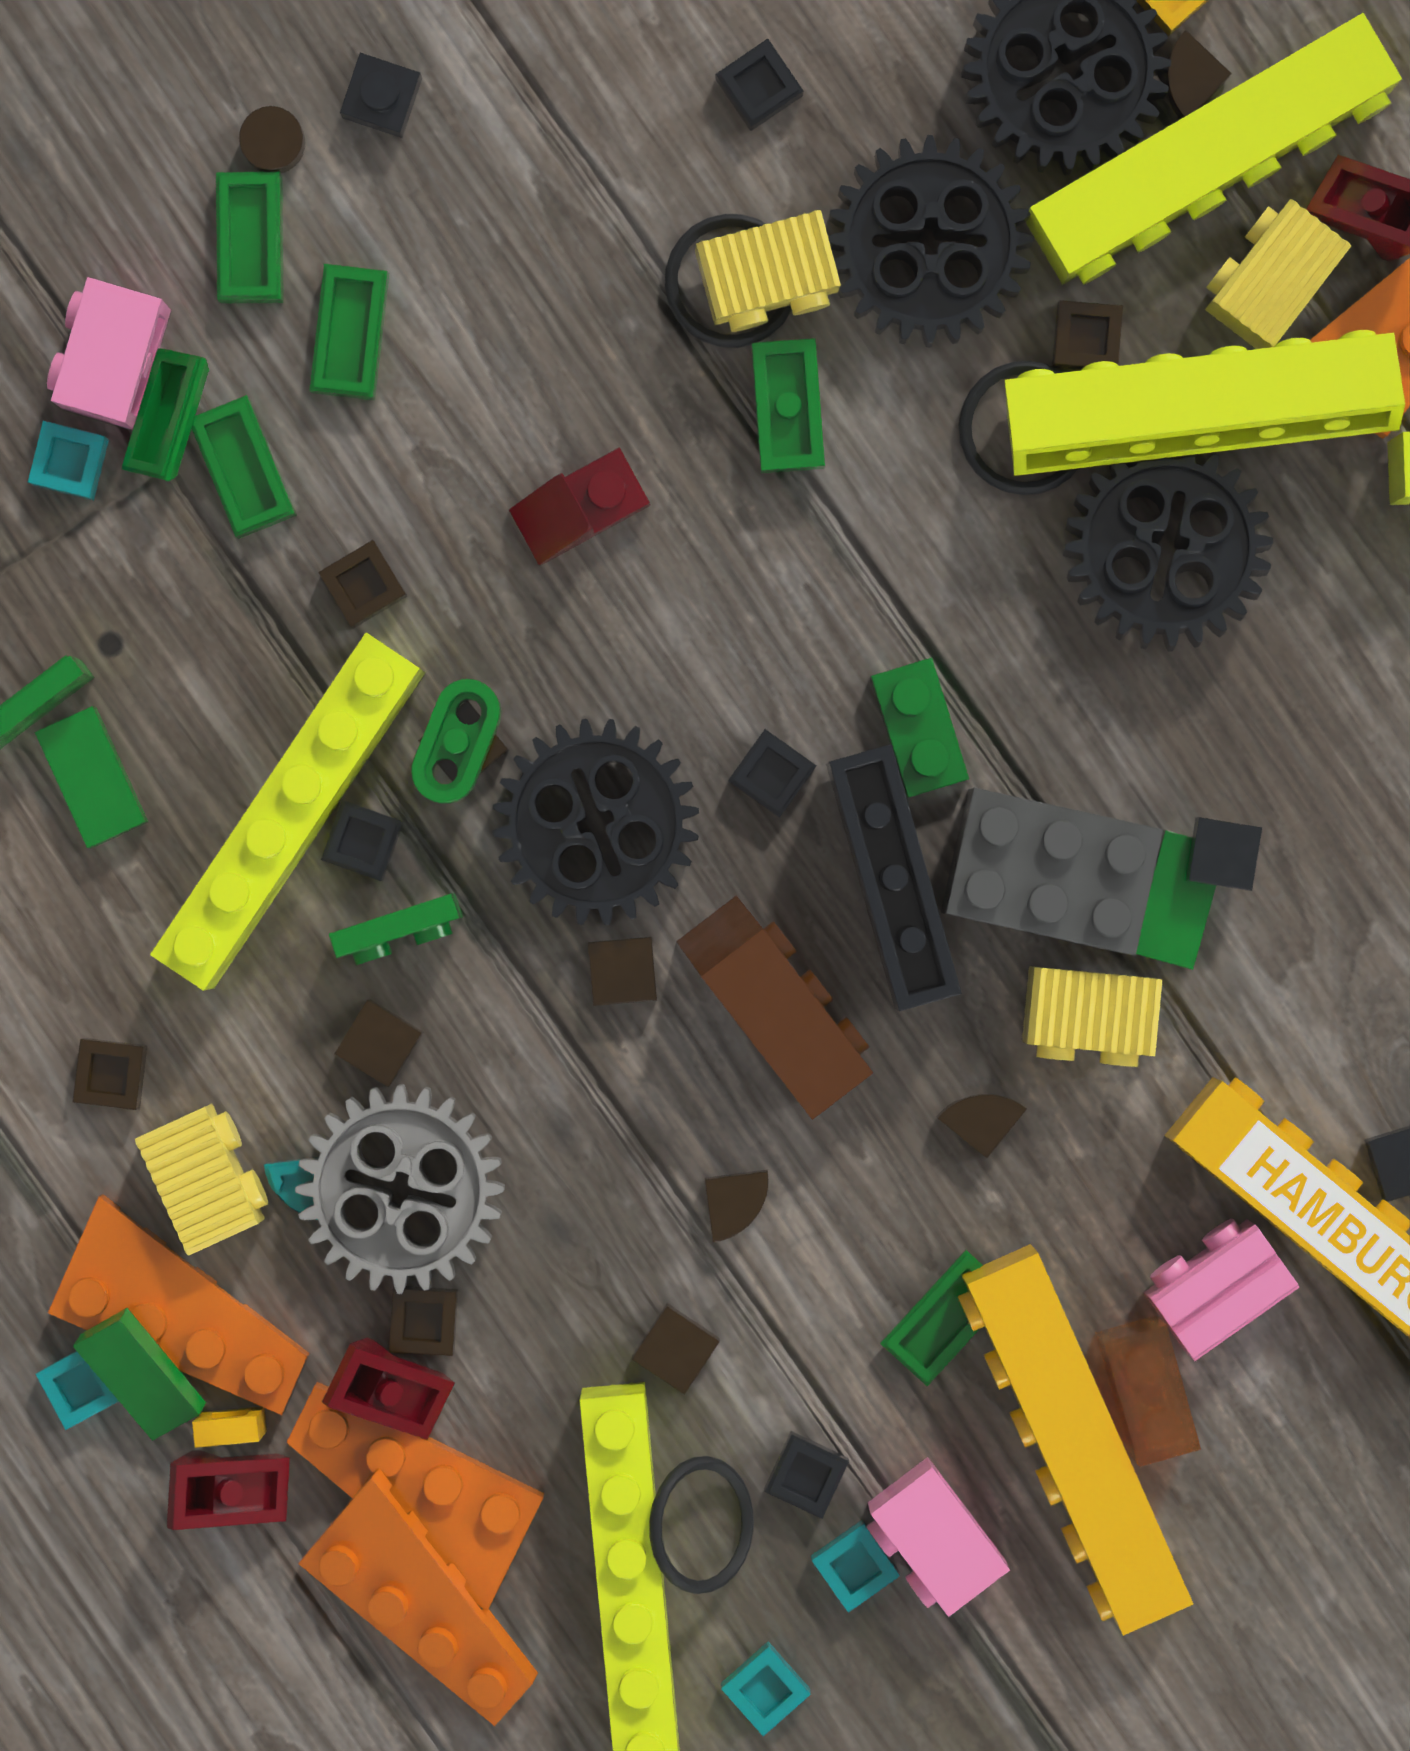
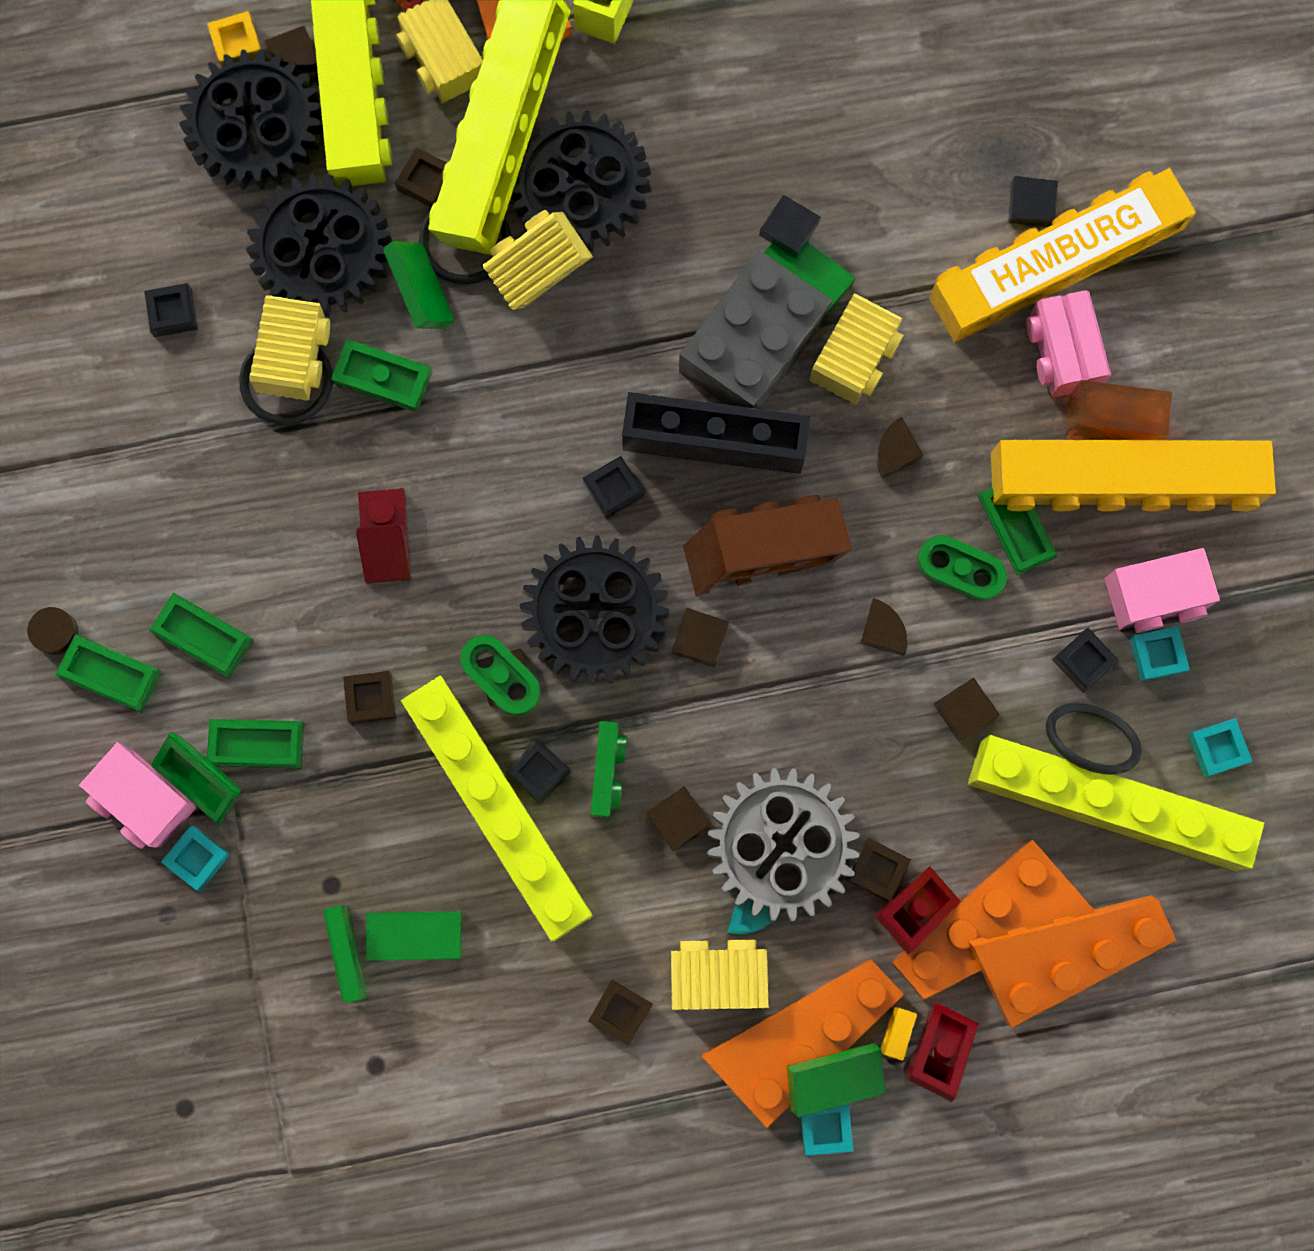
camera: 65 degrees left, 10 degrees down
black plate [340,52,422,138] -> none
green plate [870,657,969,798] -> none
none -> green tile [383,241,455,329]
none -> light yellow brick [483,210,593,310]
none -> green plate [917,535,1007,602]

